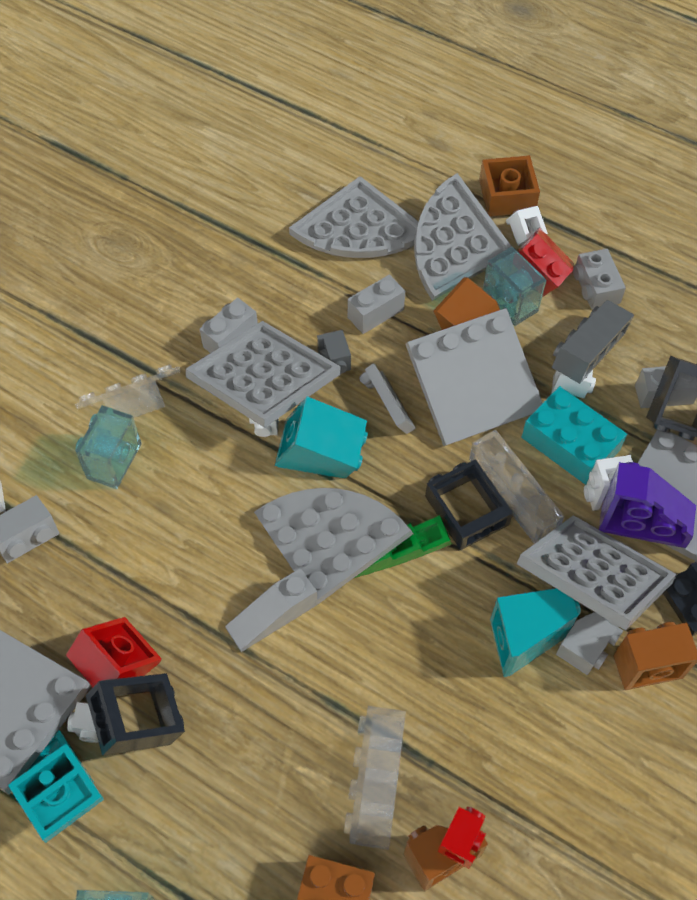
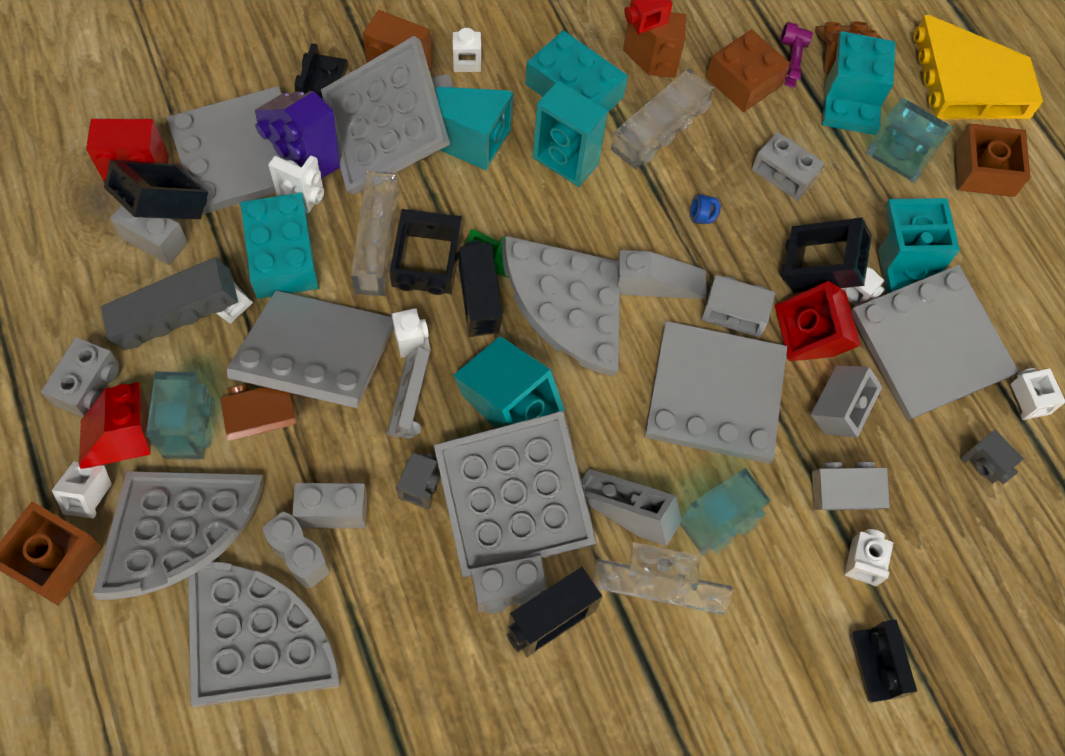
camera: 150 degrees left, 5 degrees up
none -> light grey brick [263,511,330,589]
none -> white brick [391,308,431,358]
none -> white brick [453,28,481,72]
none -> black window [459,241,502,337]
none -> black window [506,567,603,657]
none -> teal brick [525,30,628,112]
none -> teal brick [533,80,608,187]
none -> light grey slope [581,469,682,546]
none -> light grey plate [644,321,787,464]
none -> blue tile [690,194,721,225]
none -> light grey brick [701,275,775,337]
none -> light grey brick [752,132,825,201]
none -> light grey brick [811,365,882,438]

